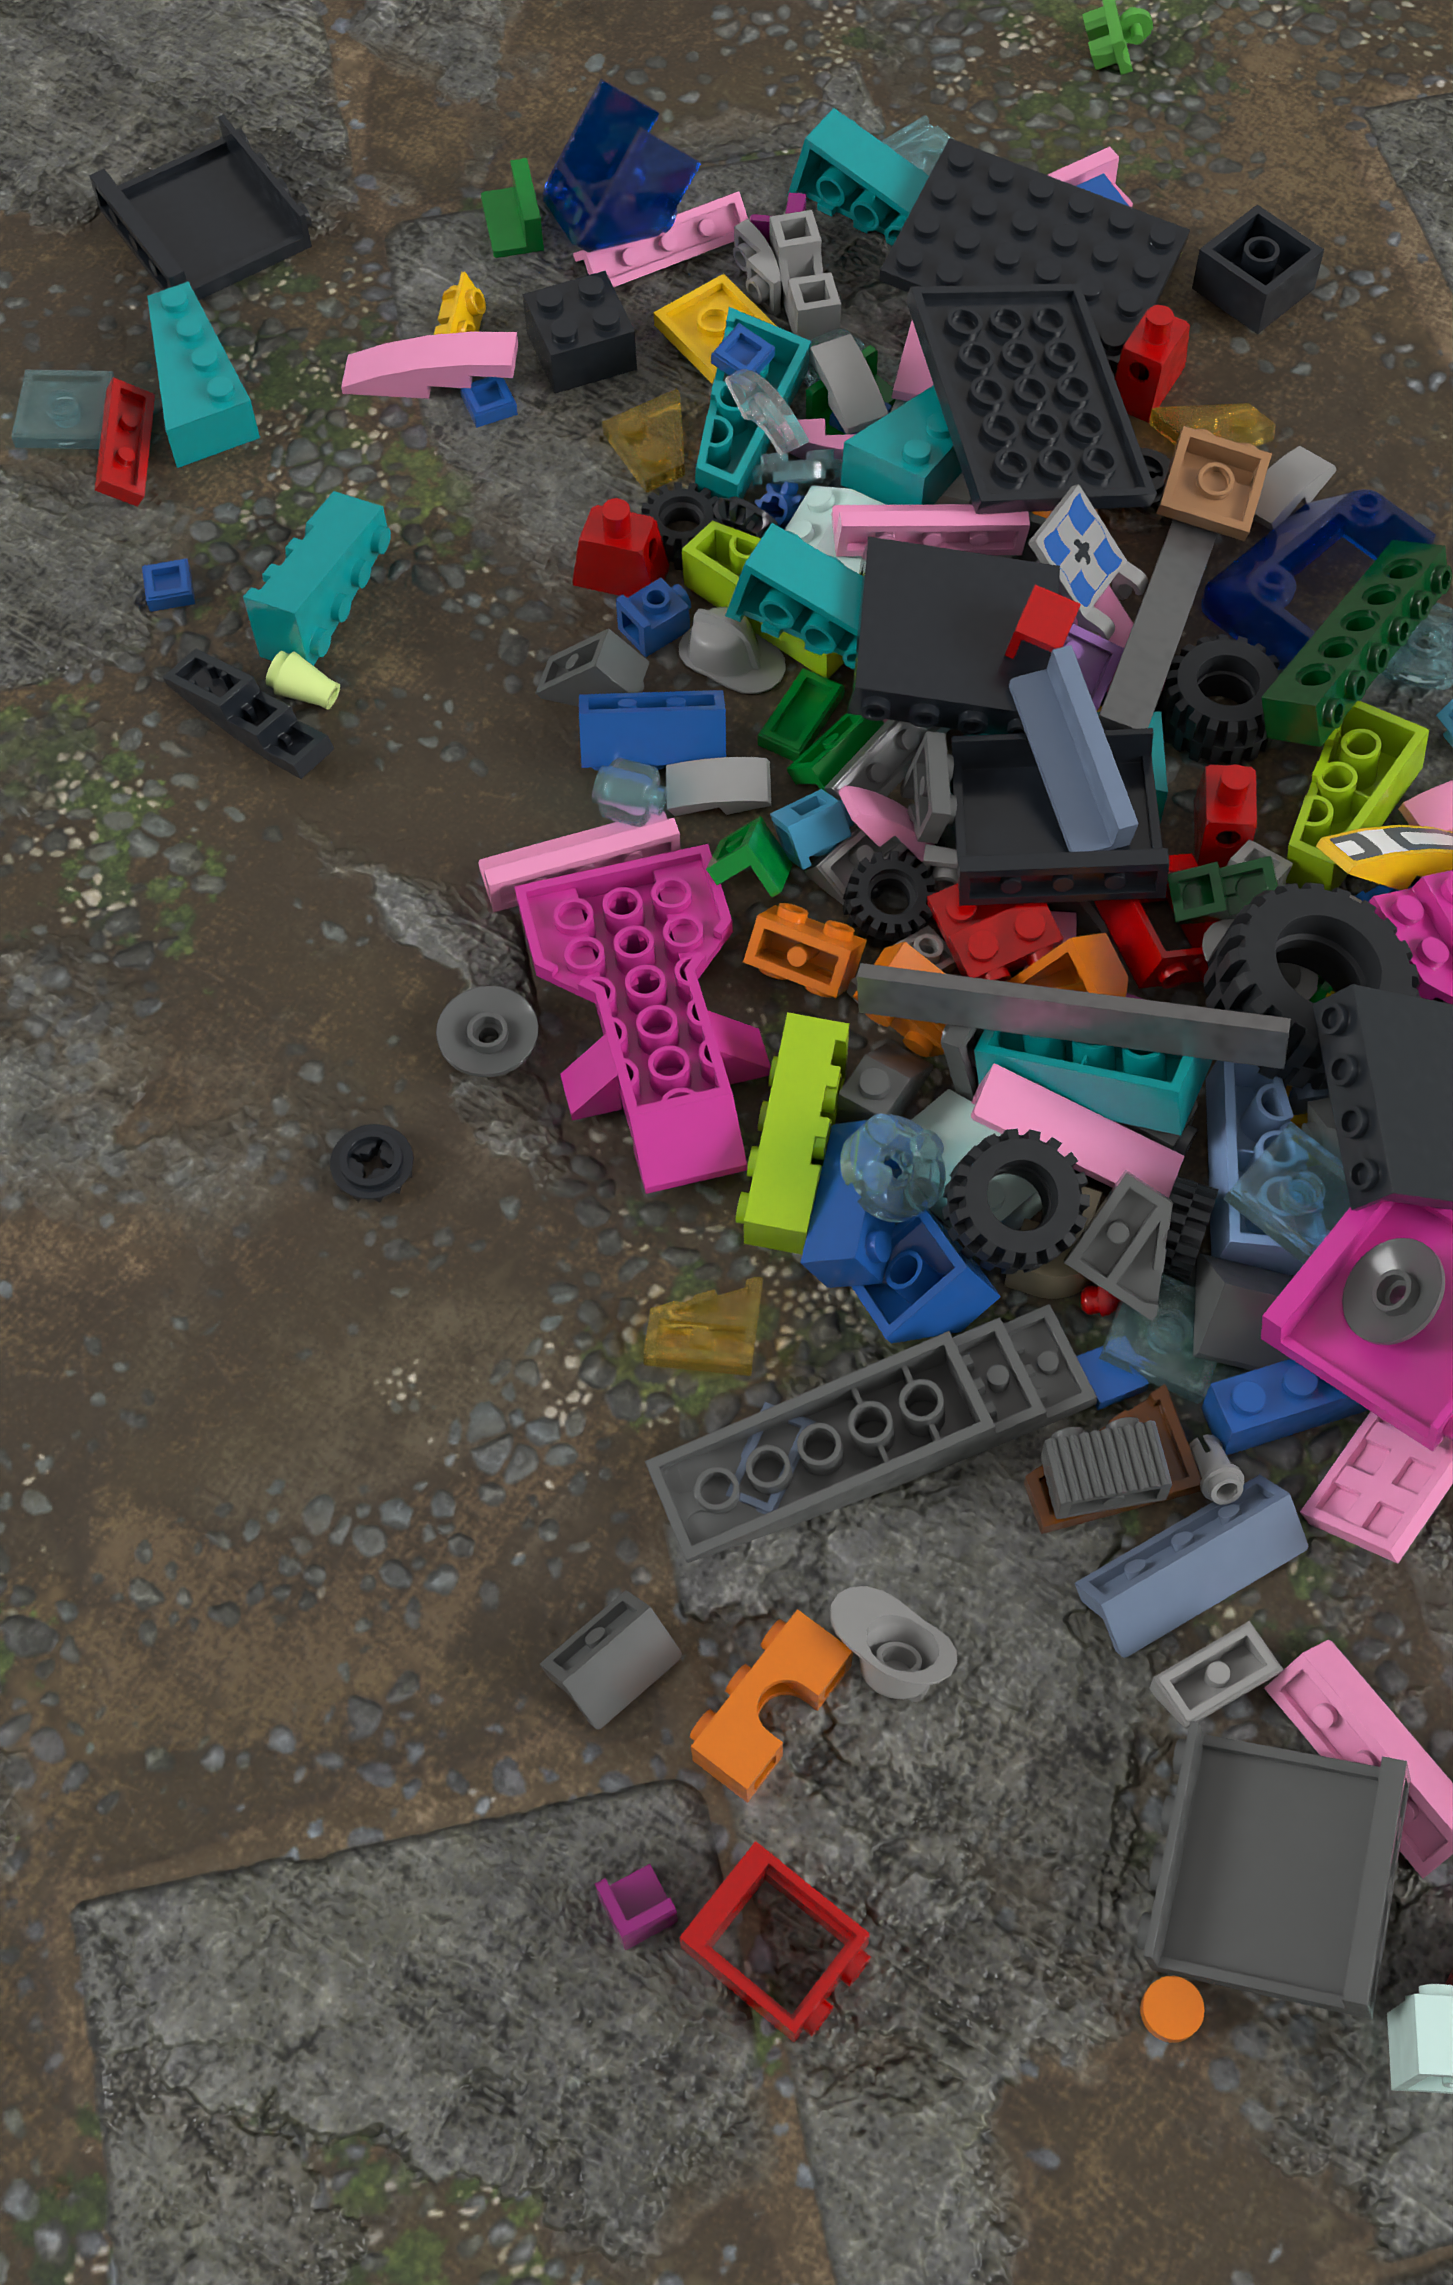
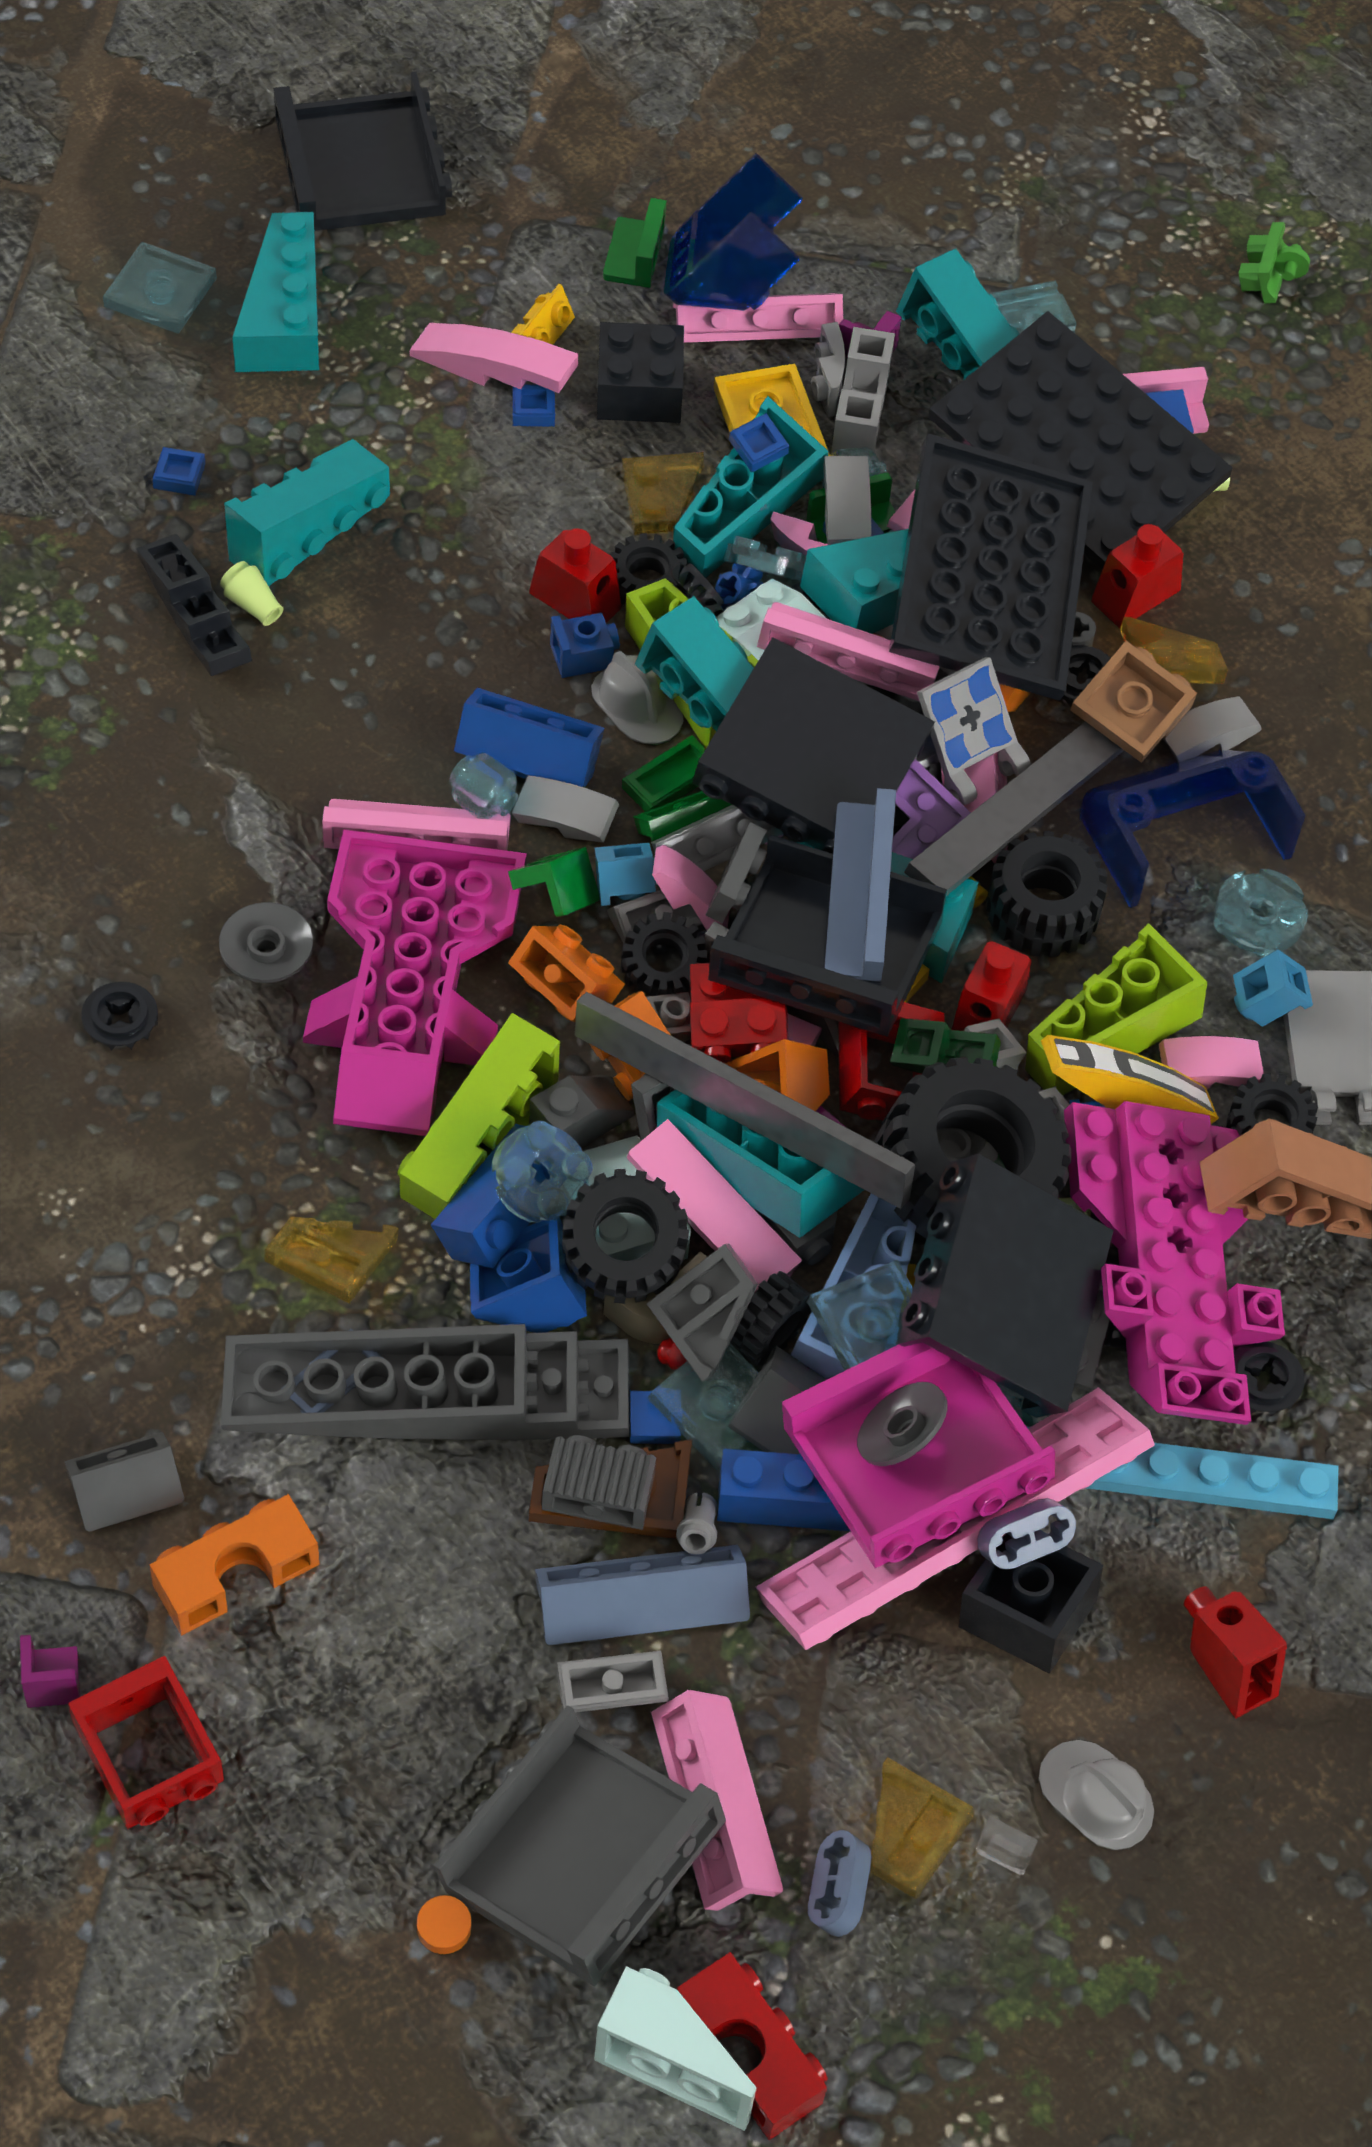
camera: 15 degrees right, 5 degrees down
red plate [95,377,155,507] -> none
dark grey slope [535,628,649,707] -> none
clear tile [725,369,809,455] -> none
light grey piece [830,1586,957,1703] -> none
red panel [1004,584,1081,659] -> none
black brick [1192,204,1324,334] -> none
dark green brick [1261,540,1452,747] -> none

